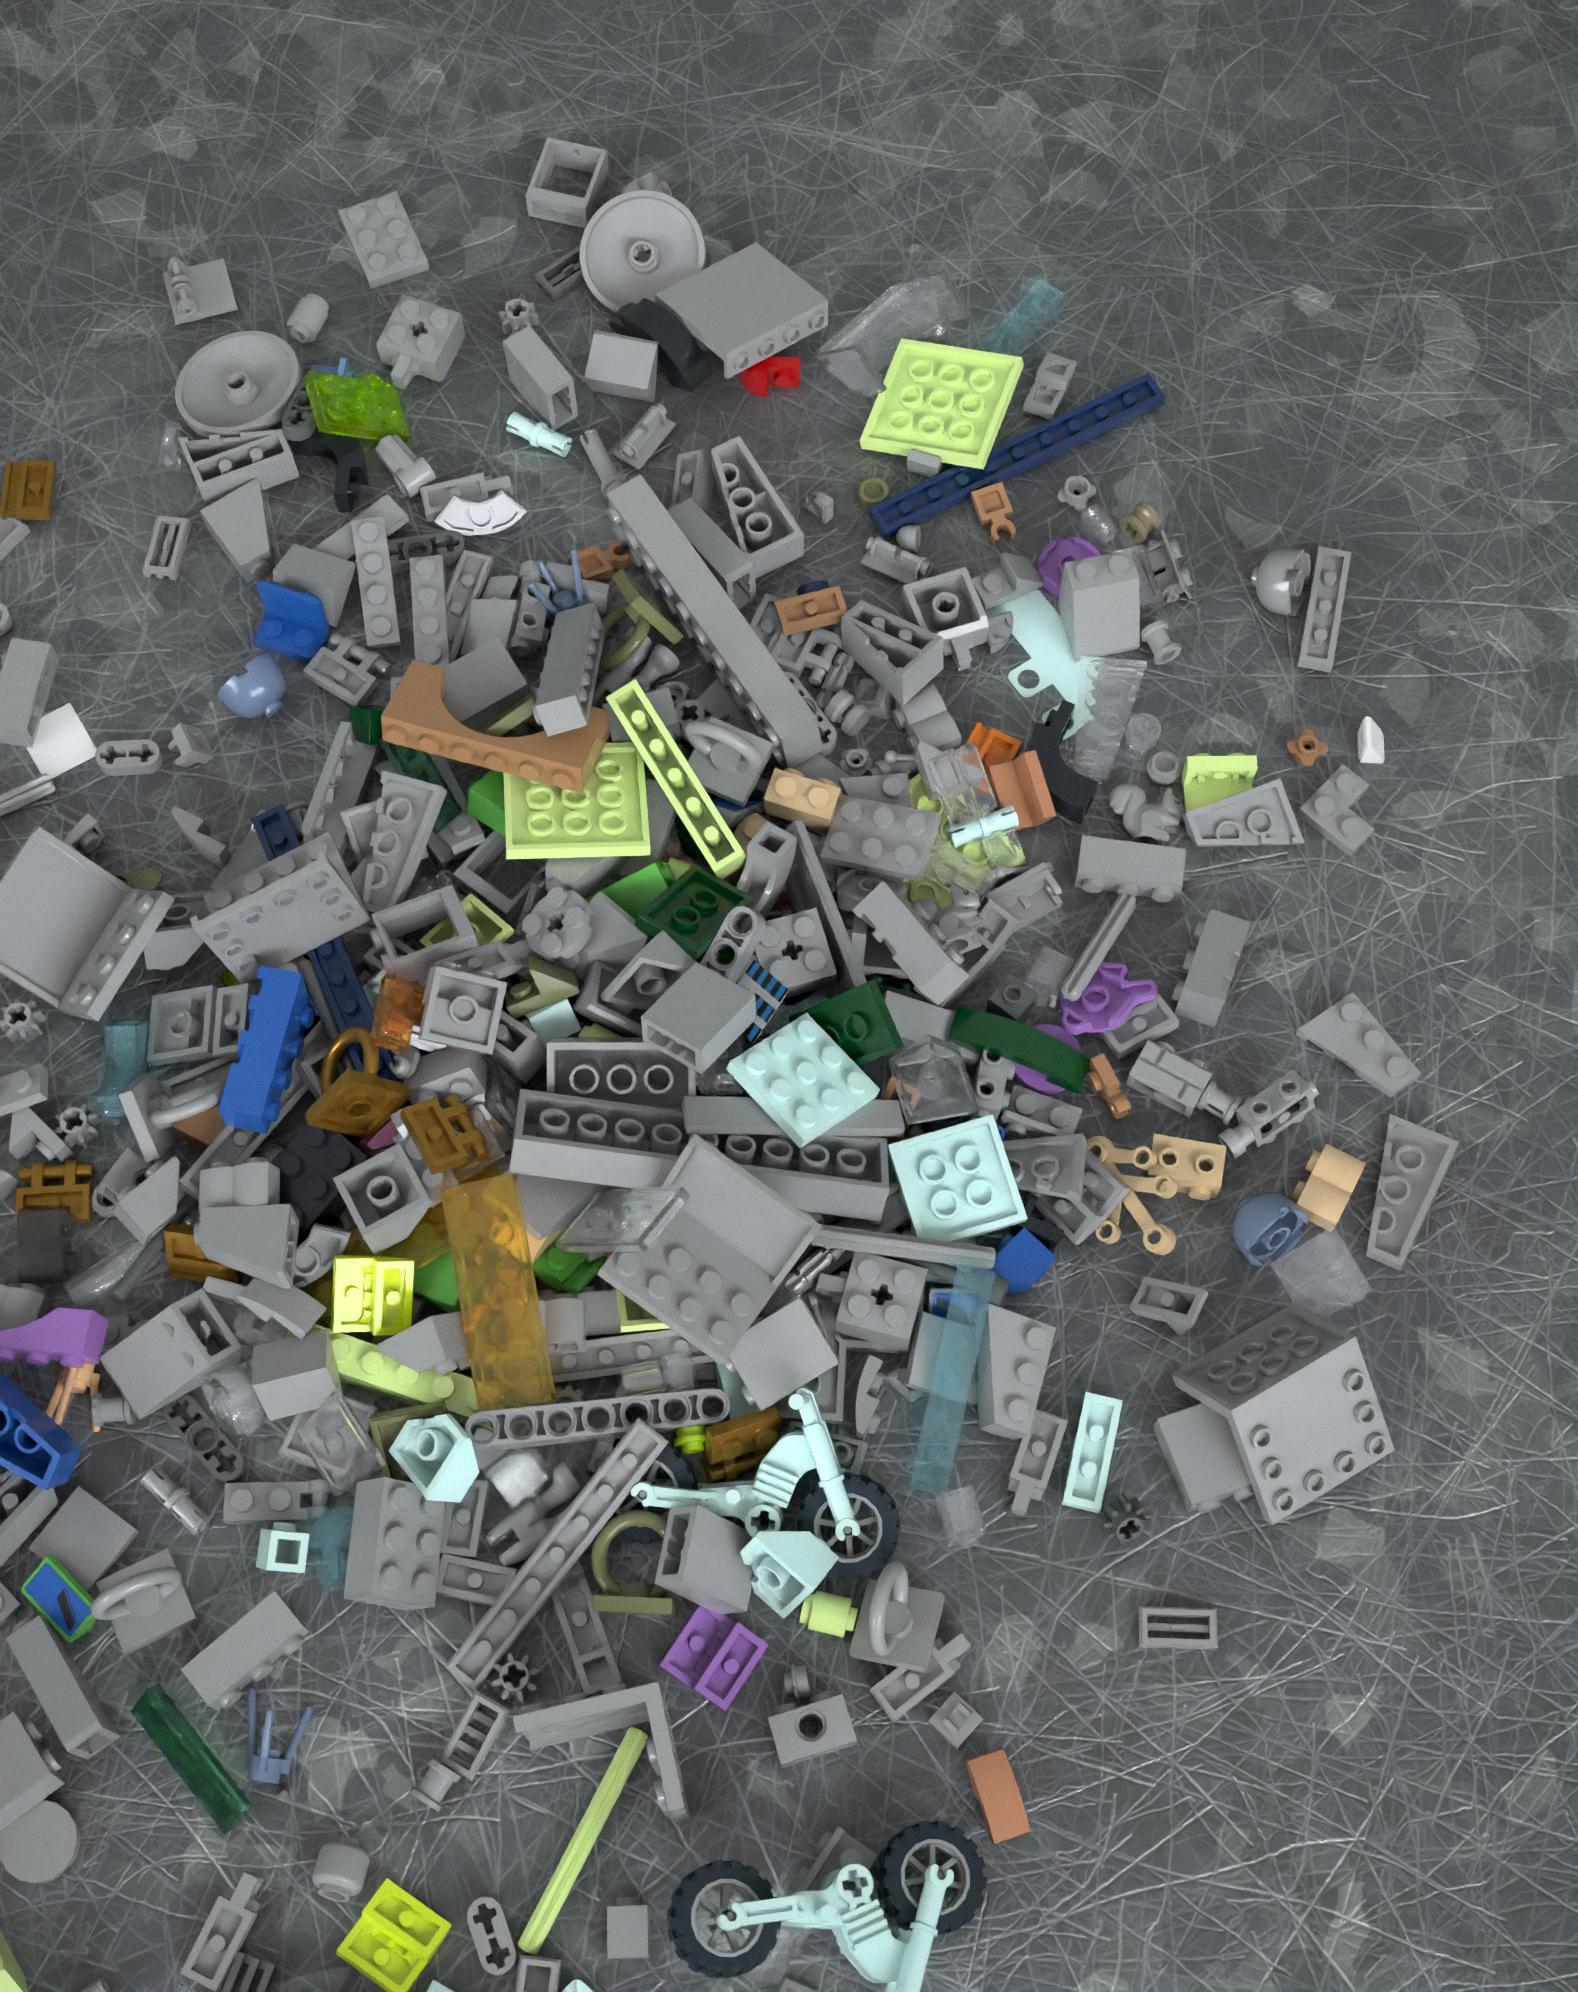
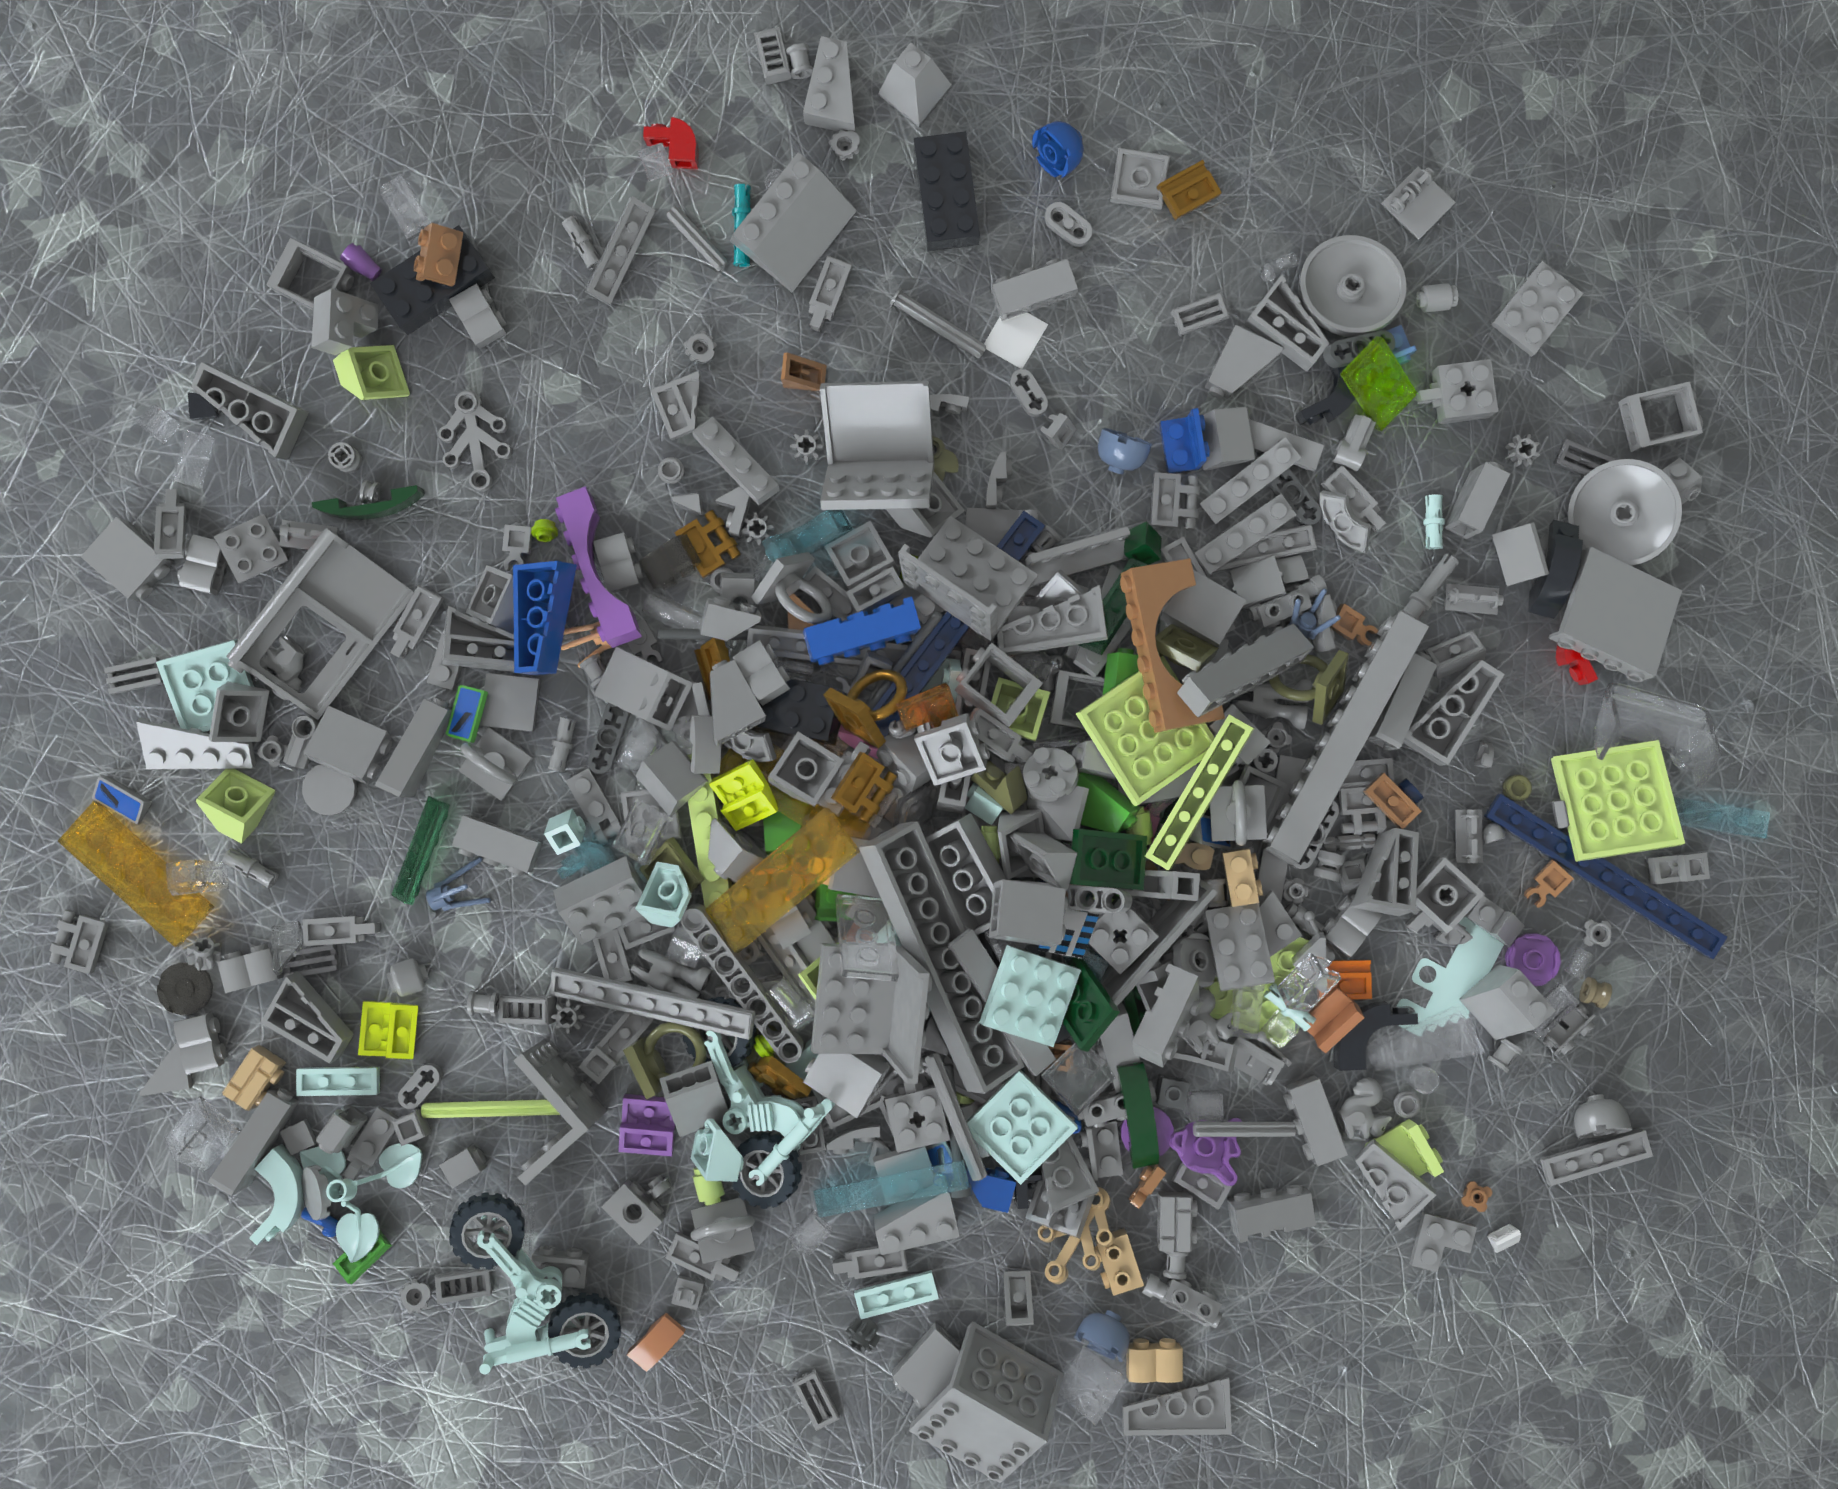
camera: 60 degrees right, 20 degrees up
light grey wing [1296,992,1421,1098] -> none

